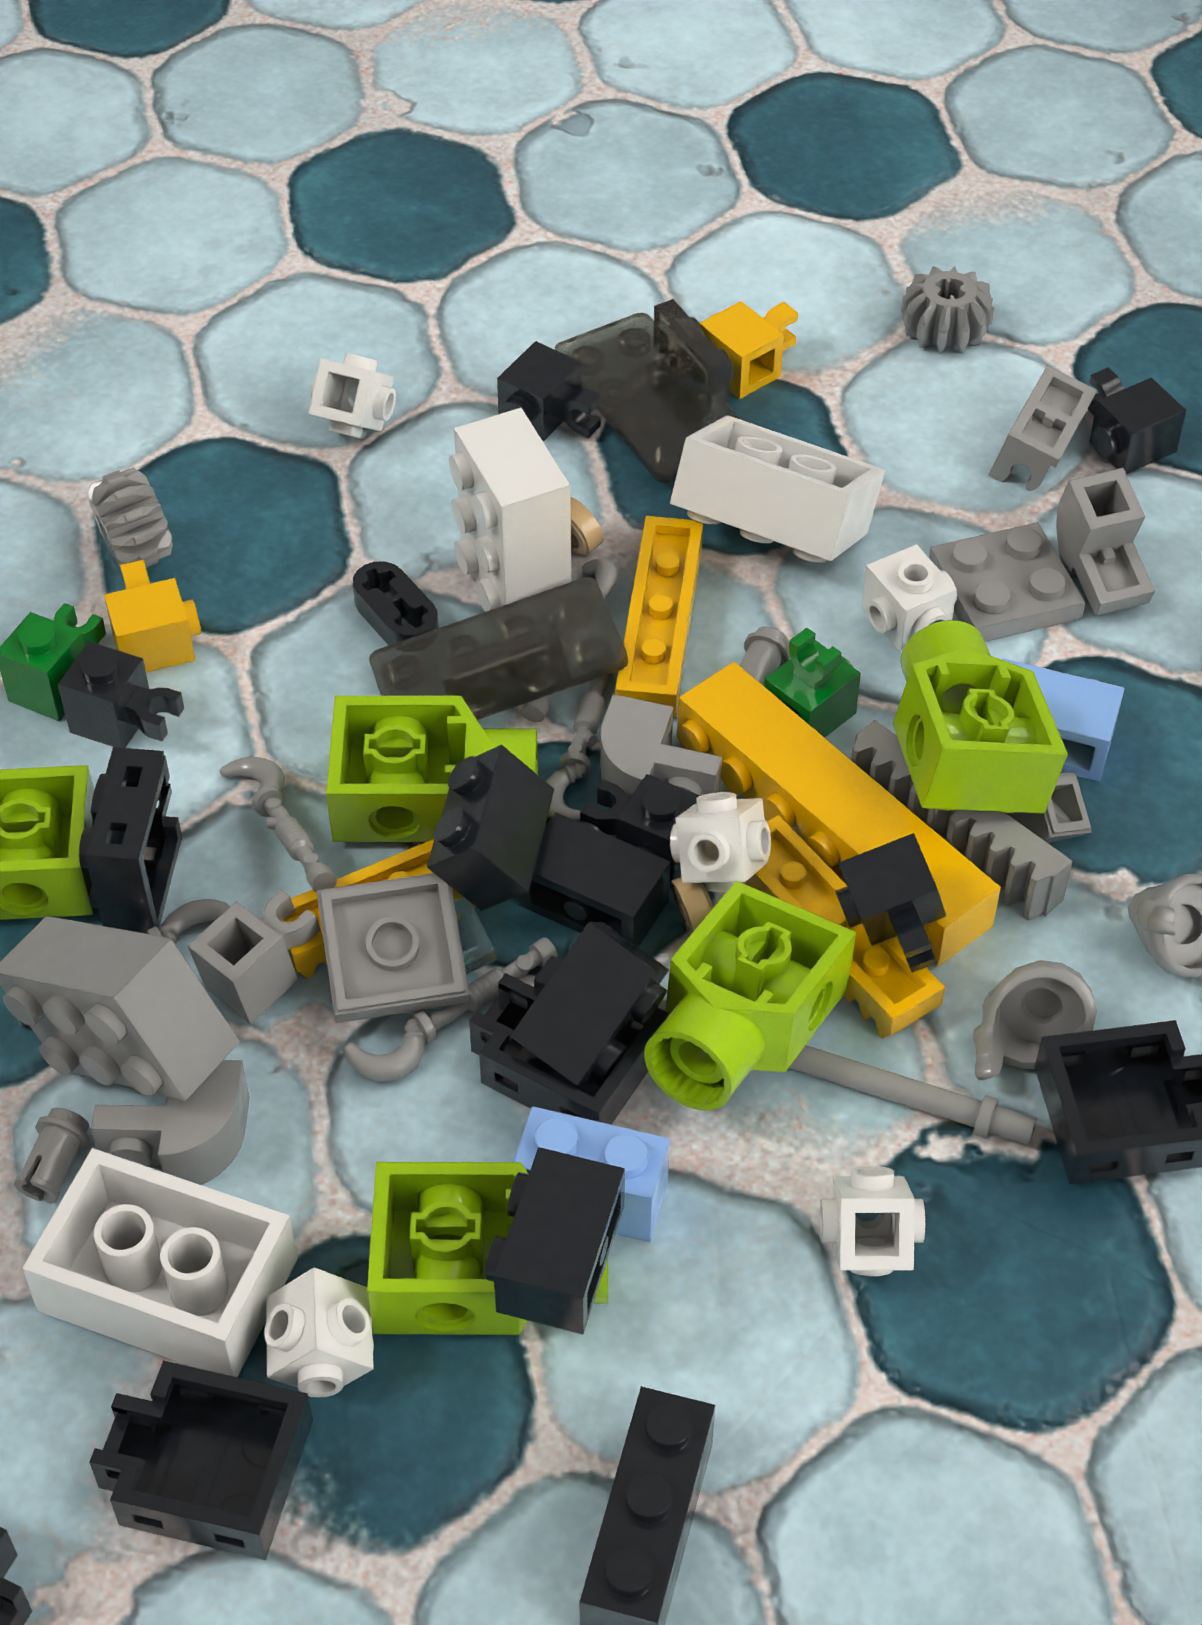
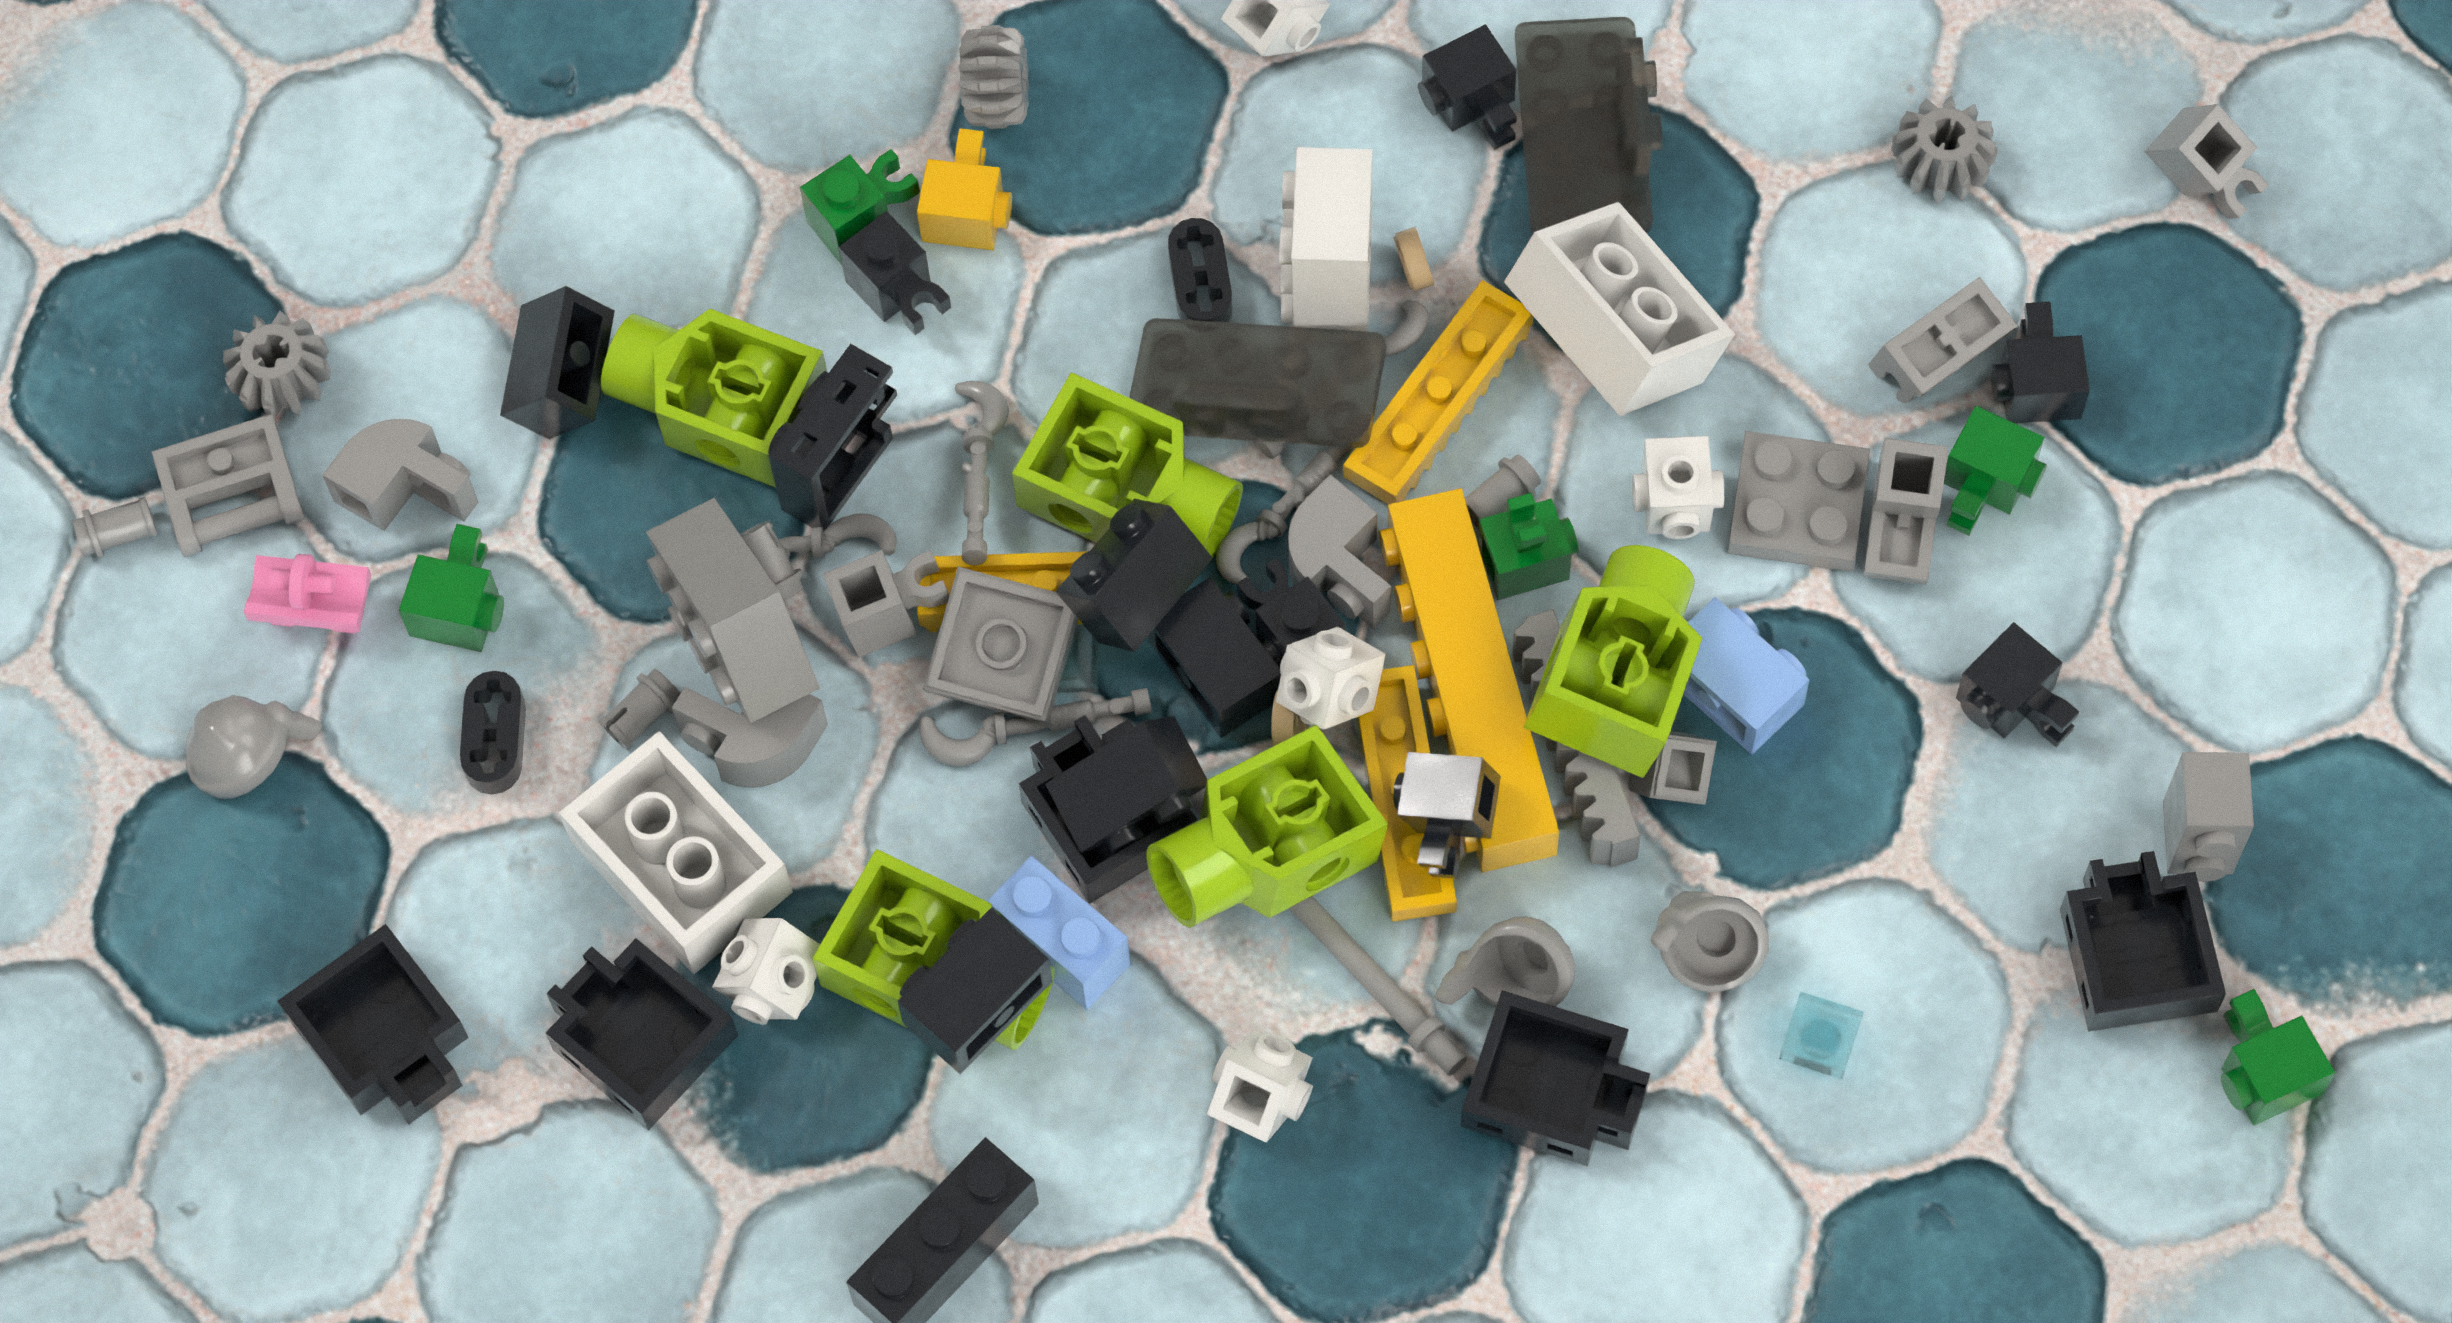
camera: 30 degrees right, 15 degrees up
yellow brick [698,301,798,399] -> none
none -> green brick [1944,405,2047,536]
none -> light grey brick [2145,104,2269,219]

